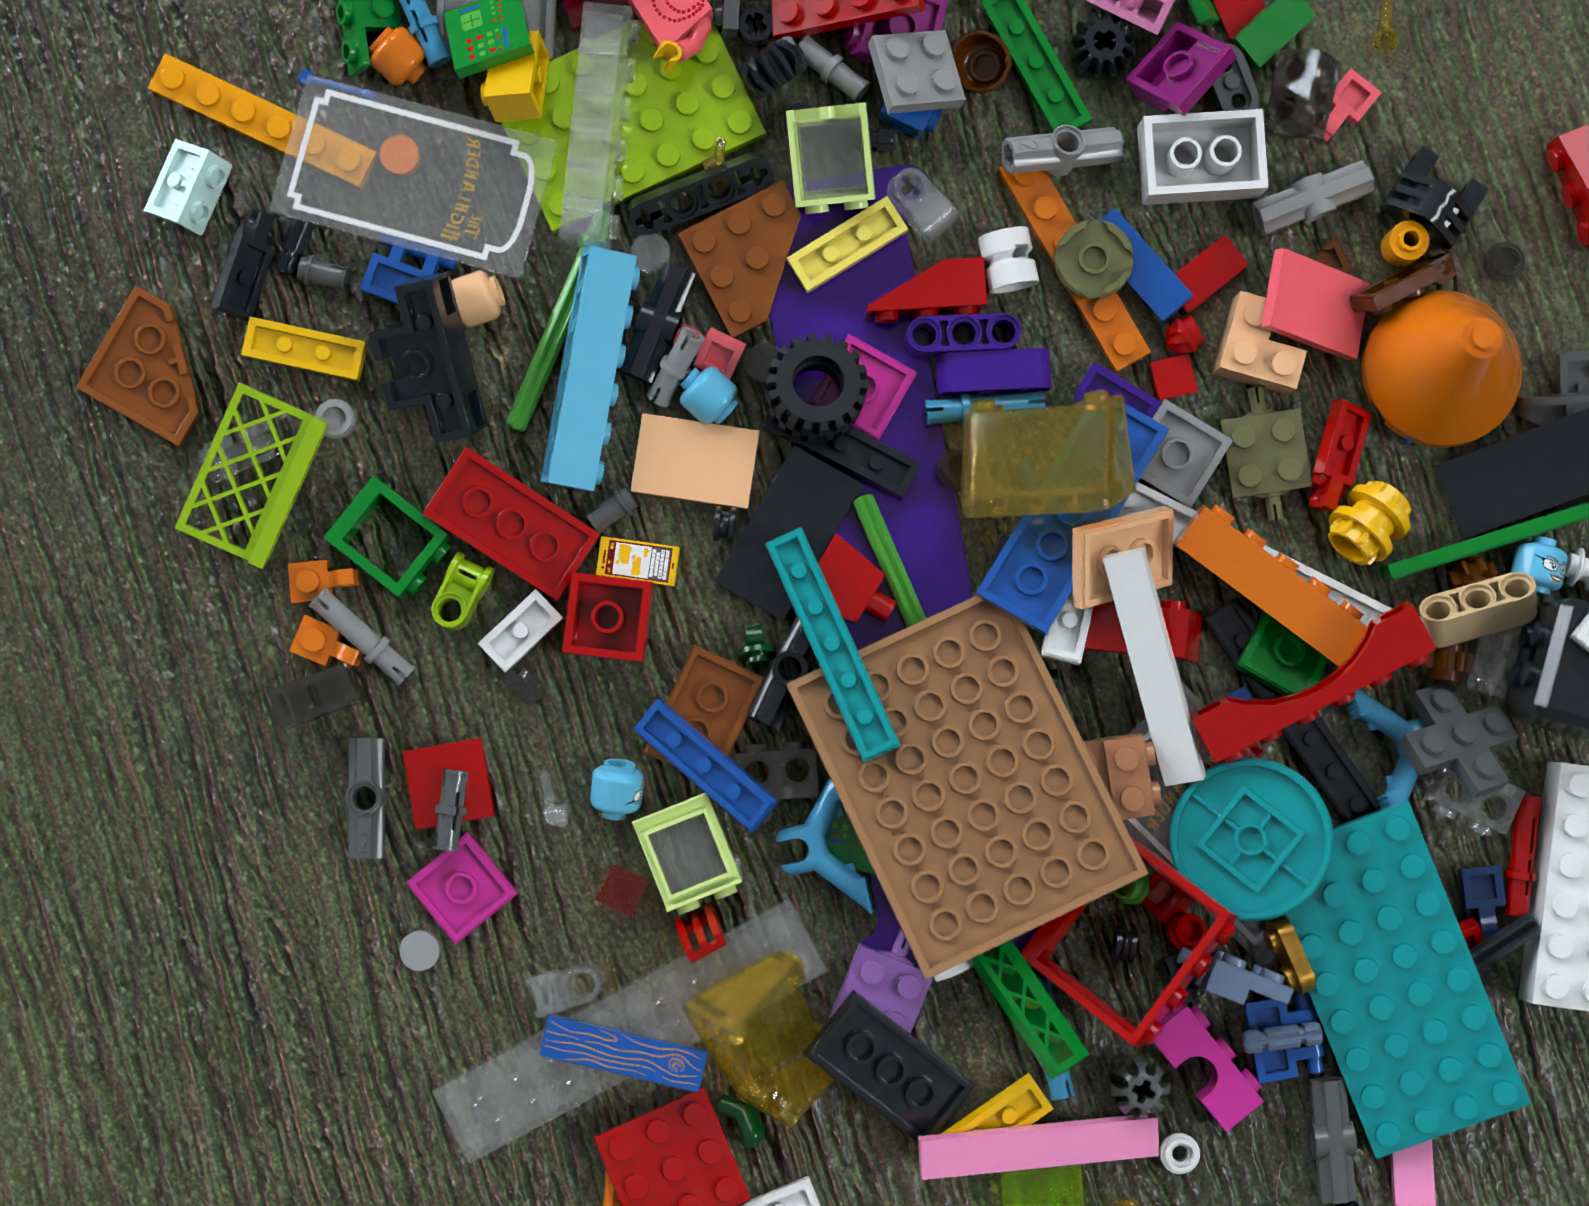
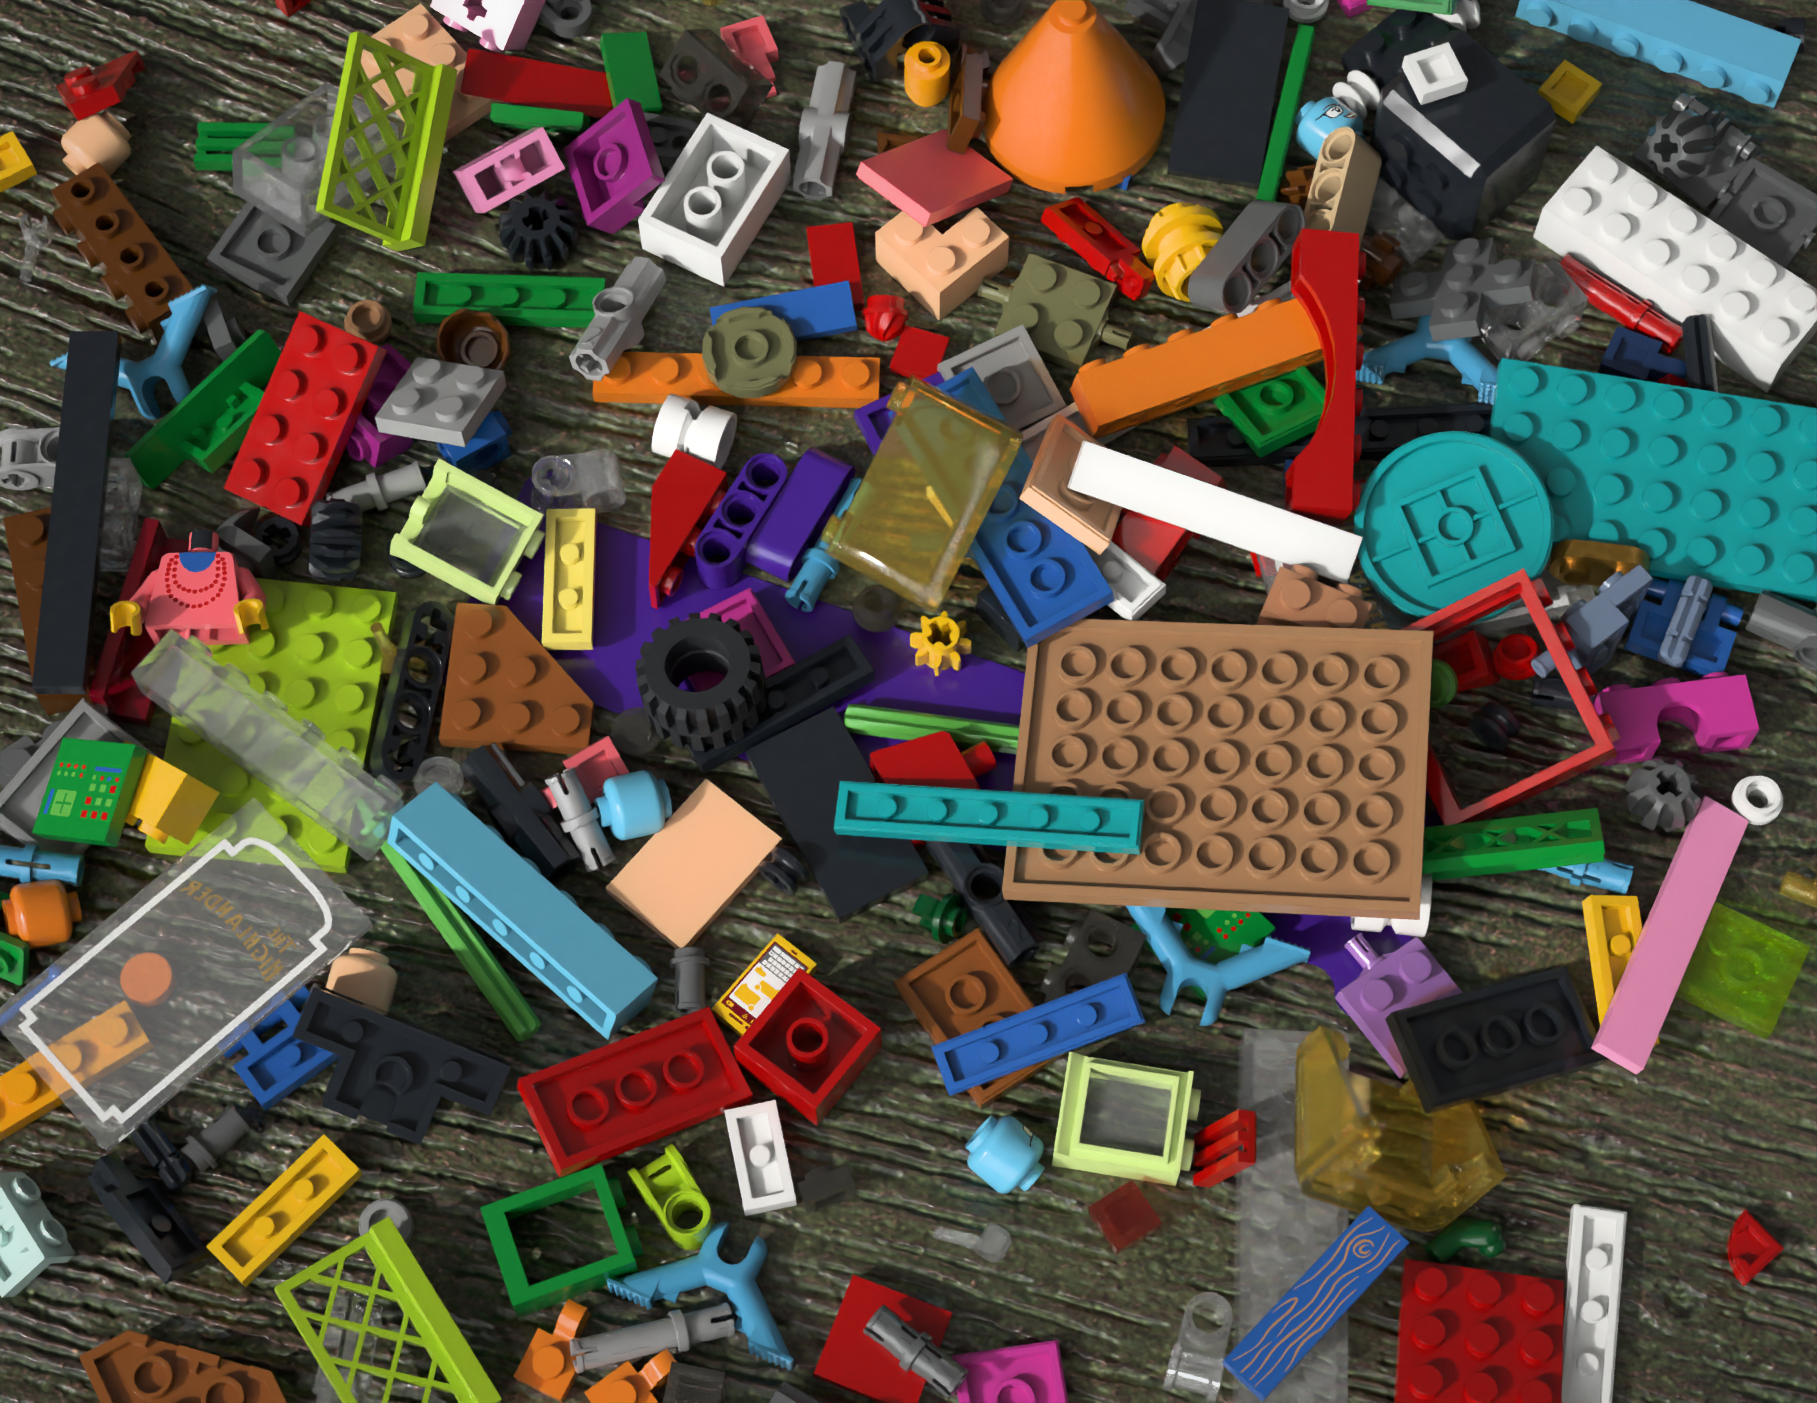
camera: 60 degrees left, 20 degrees down
none -> dark azure piece [607,1222,794,1371]
none -> yellow gear [910,611,972,676]
none -> dark grey beam [1188,199,1306,314]

